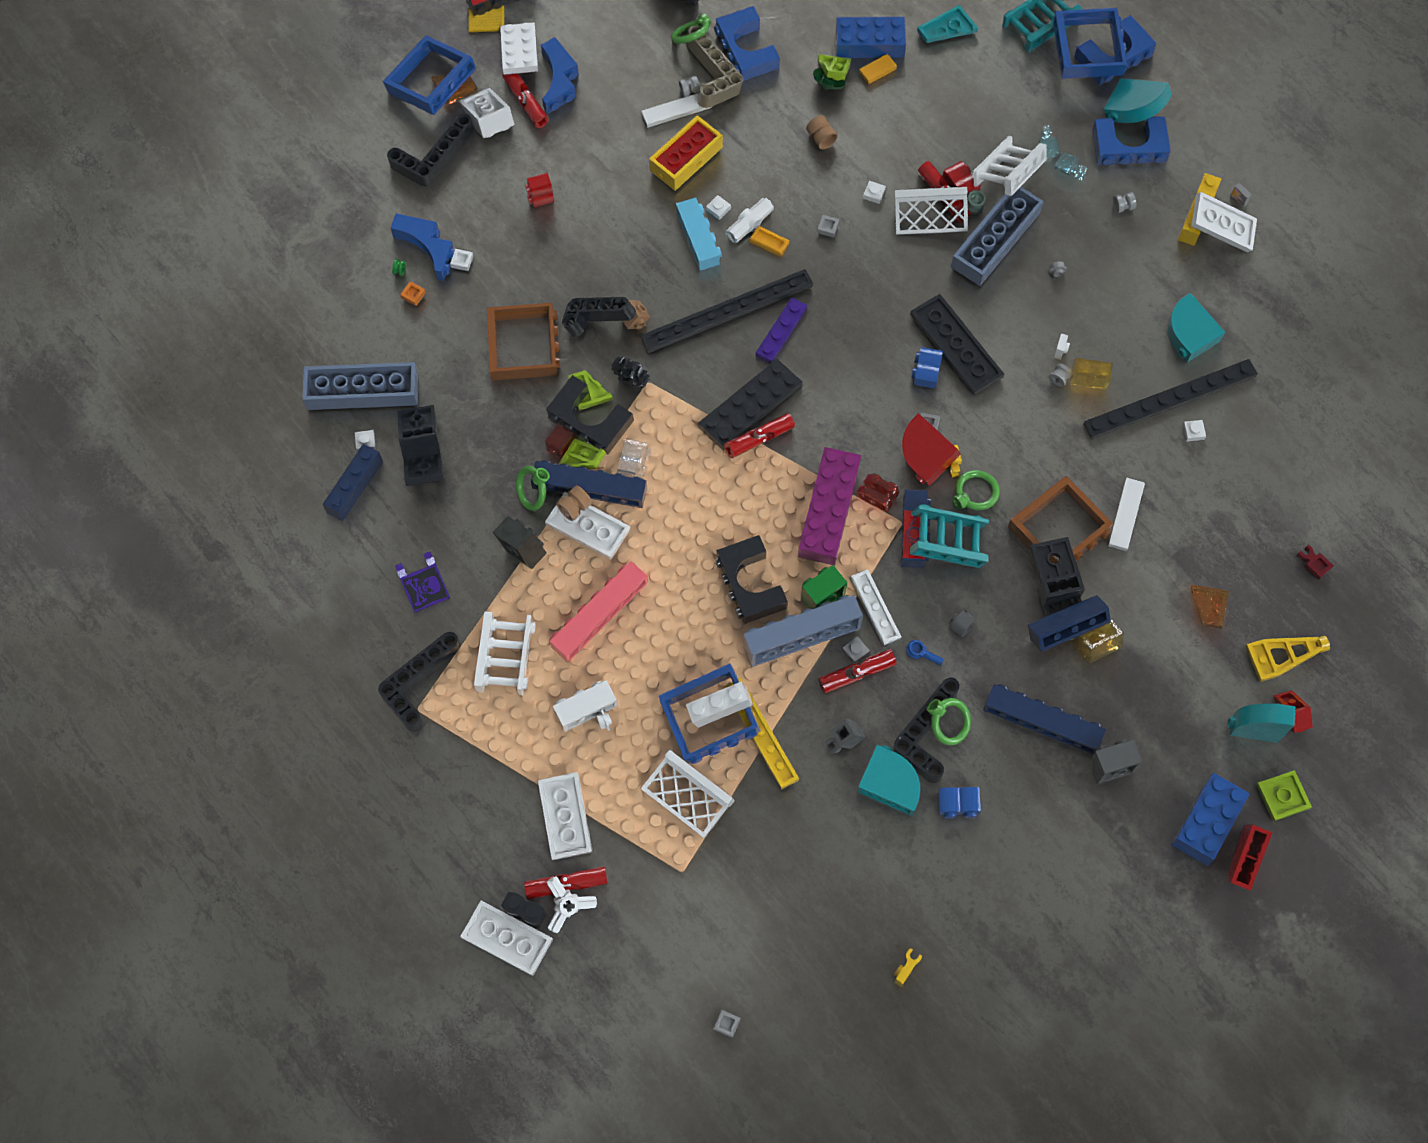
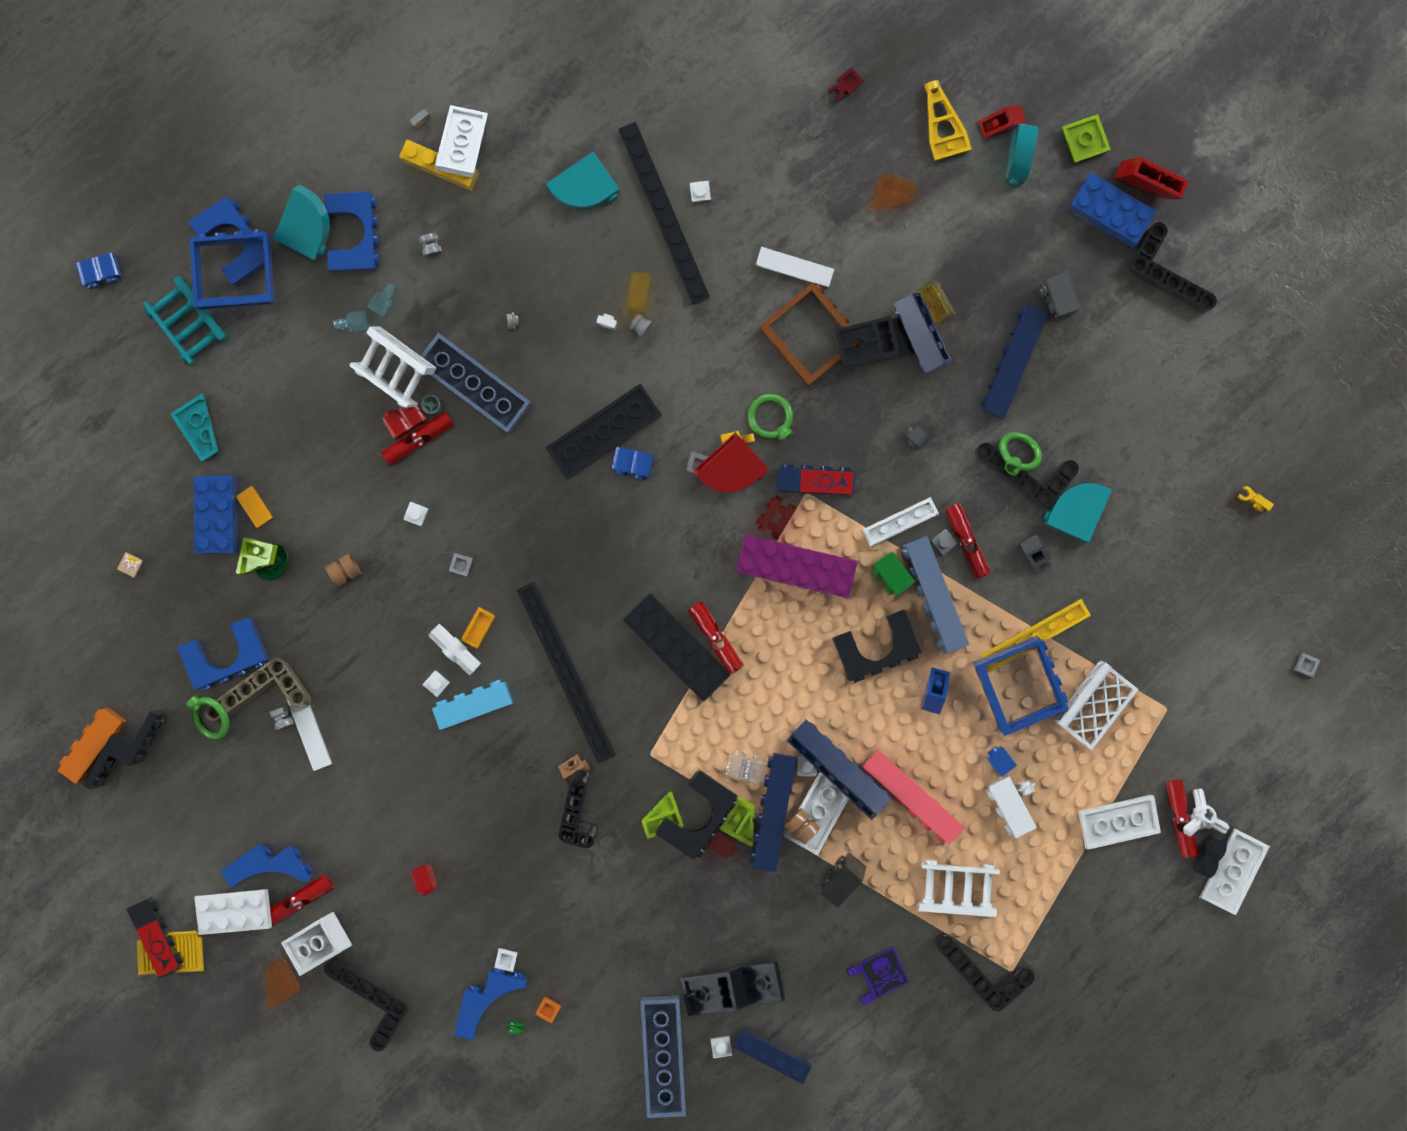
camera: 90 degrees left, 20 degrees up
blue window [383,35,476,115] -> none
dark orange window [487,303,560,380] -> none
bright green piece [516,466,550,511] -> none
black gear [611,356,650,389] -> none
brick [649,115,723,191] -> none
white brick [686,681,753,727] -> none
dark purple plate [756,297,807,364] -> none
white fence [895,187,968,235] -> none
blue plate [906,640,944,666] -> none
teal fence [910,504,989,568] -> none
blue brick [938,787,981,819] -> none
none -> dark blue brick [787,719,891,820]
none -> white plate [797,756,817,777]
none -> blue slope [921,667,950,715]
none -> blue brick [986,746,1017,777]
none -> black beam [1129,222,1217,312]

